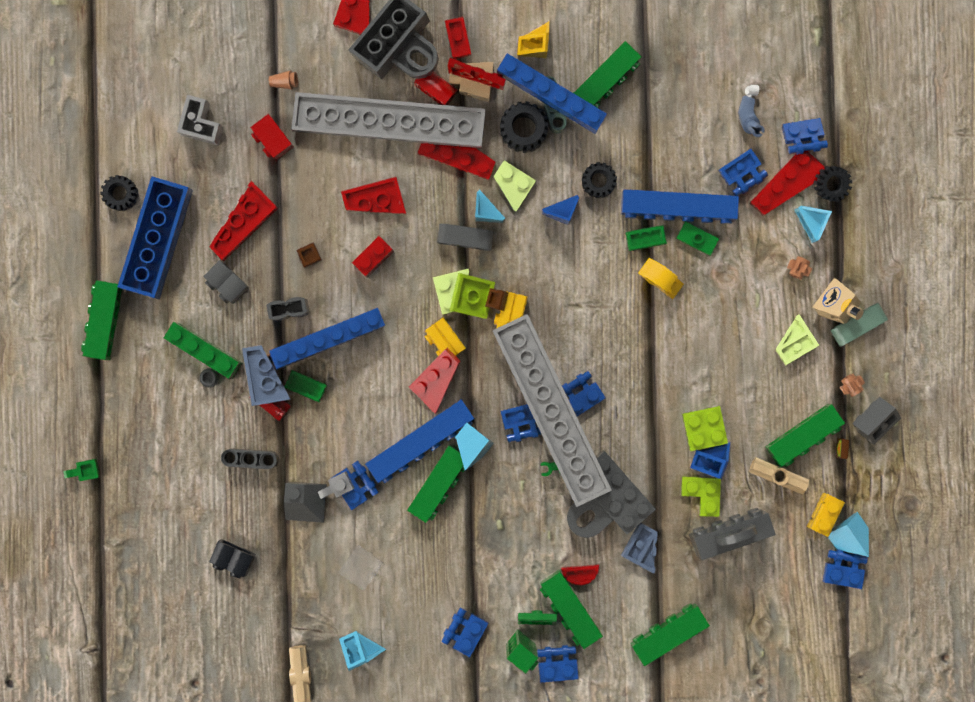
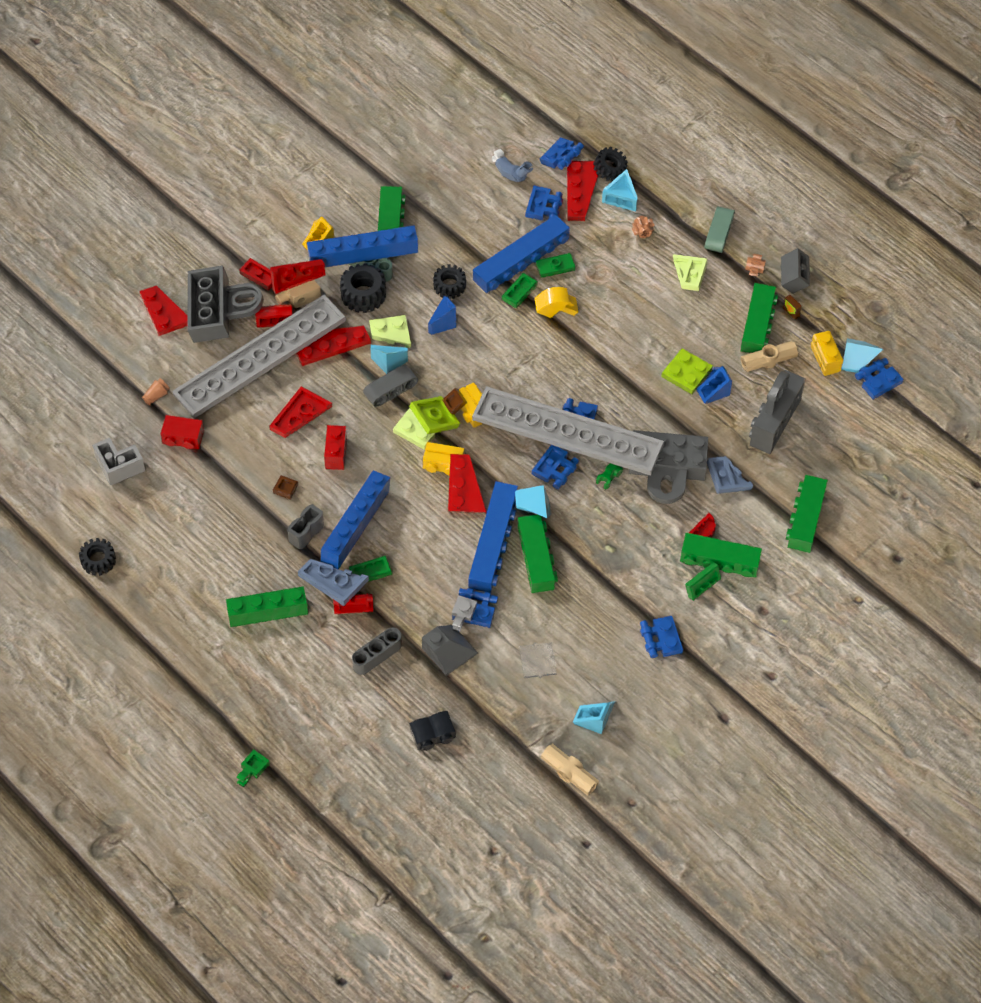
camera: 45 degrees left, 30 degrees down
green brick [81,280,123,360] -> none
blue brick [117,176,193,300] -> none
dark grey plate [199,368,219,387] -> none
dark grey brick [203,260,249,304] -> none
red wing [209,181,278,261] -> none
green brick [506,629,538,674] -> none
blue plate [537,645,579,683] -> none
lime plate [681,476,721,517] -> none
tan torso [813,278,864,324] -> none

